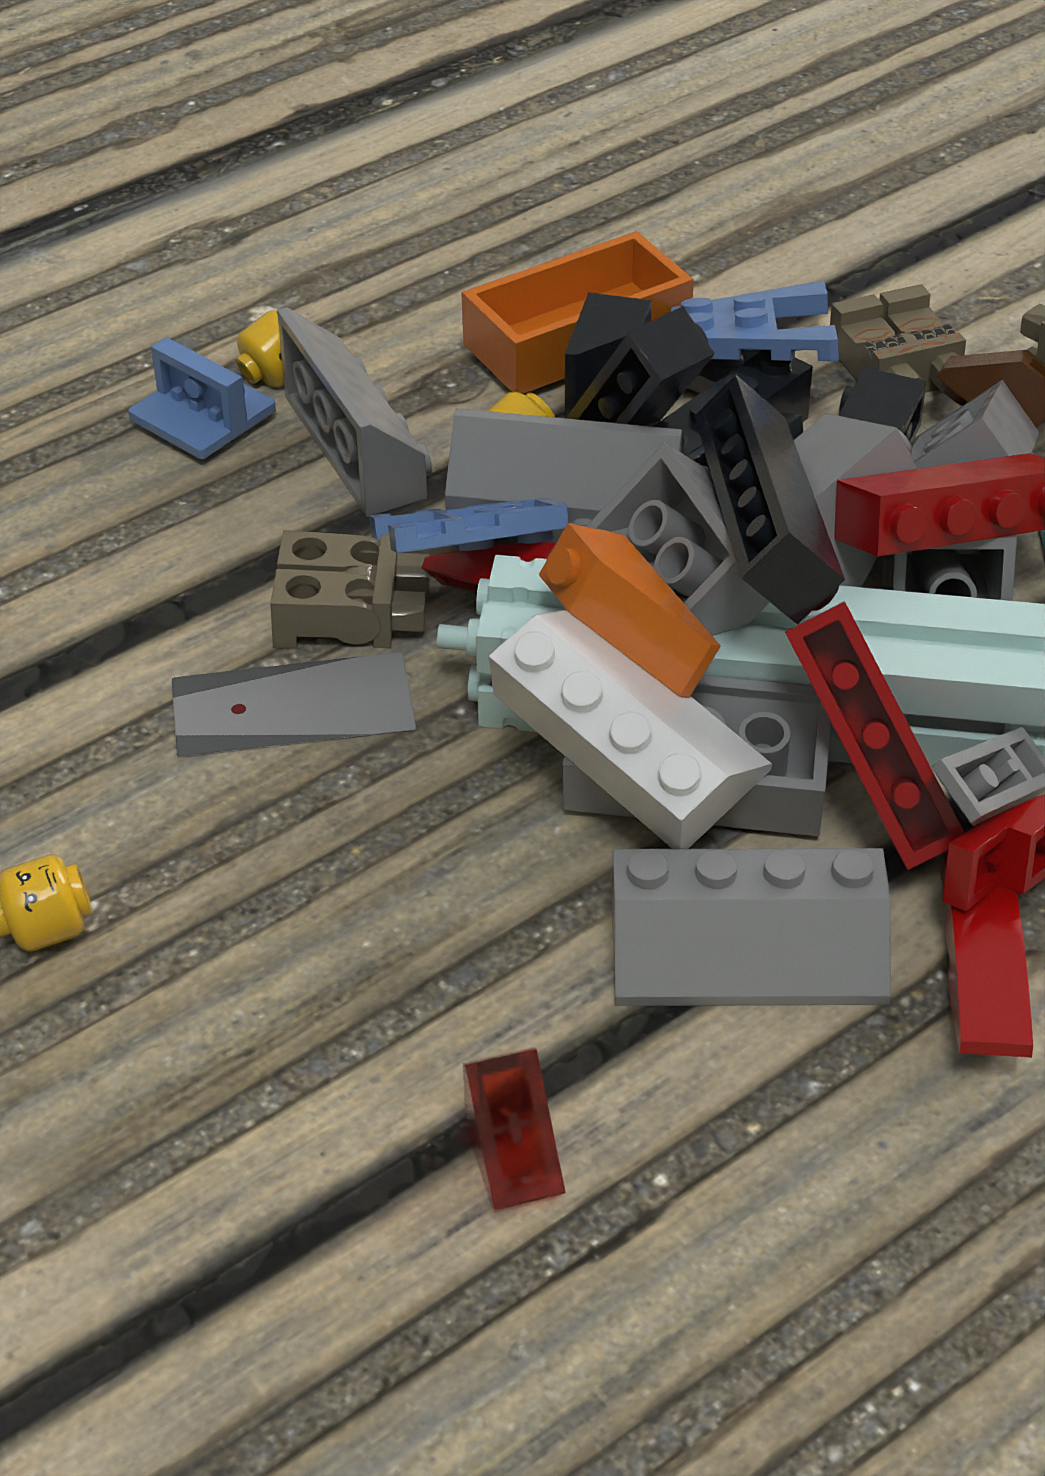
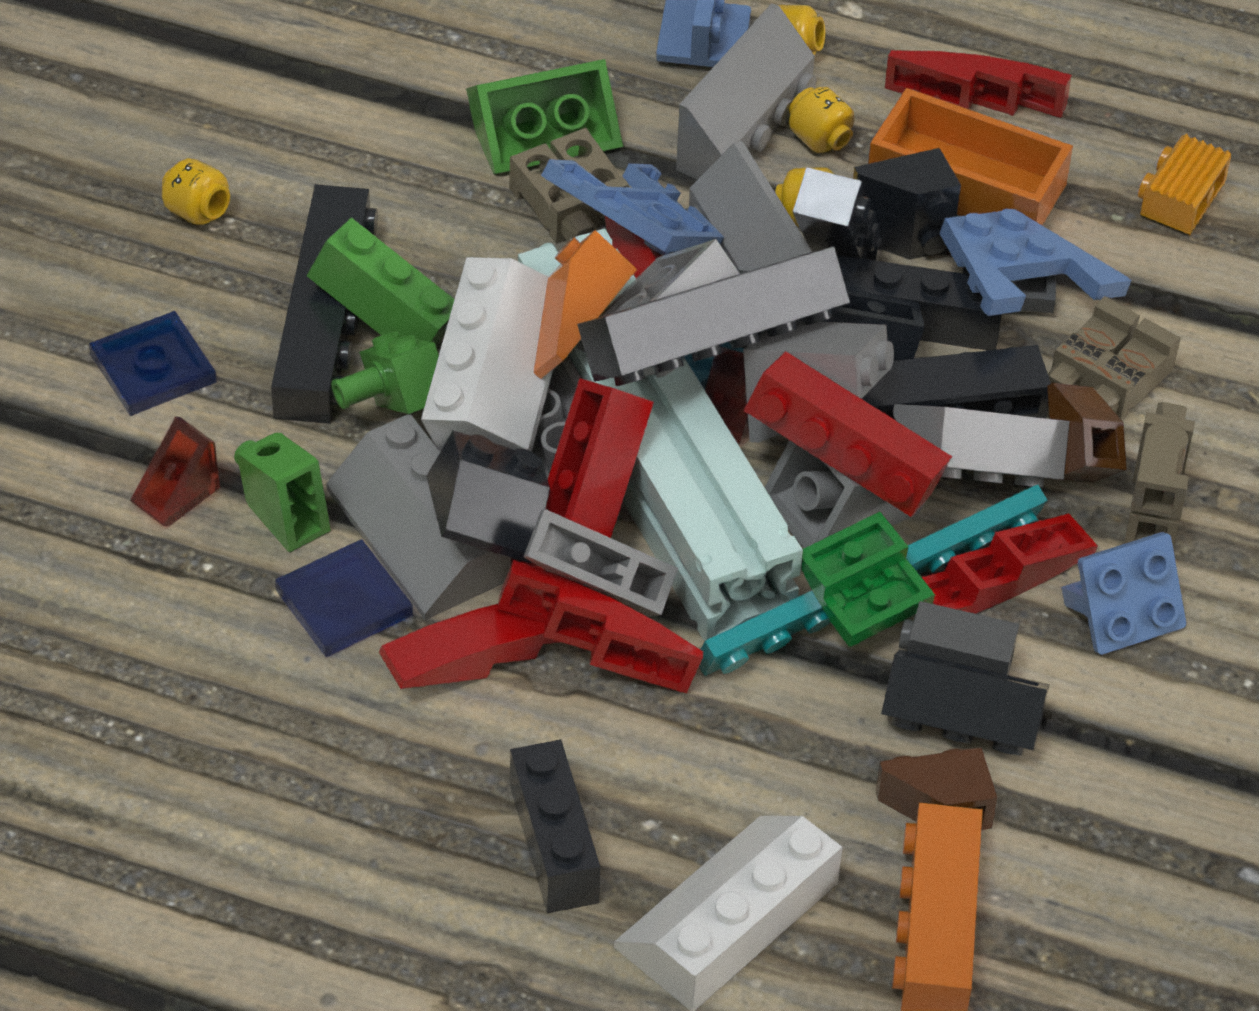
camera: 55 degrees right, 5 degrees up
light grey sticker [172,652,416,757] -> none
none -> clear blue tile [89,311,217,416]
none -> bright green torso [234,433,331,553]
none -> black brick [271,184,378,424]
none -> clear blue tile [275,539,413,657]
none -> bright green slope [307,218,455,345]
none -> bright green brick [331,332,439,414]
none -> black slope [426,430,550,564]
none -> bright green slope [466,59,623,174]
none -> yellow head [789,87,855,153]
none -> red slope [884,50,1072,118]
none -> light orange brick [1138,134,1231,235]

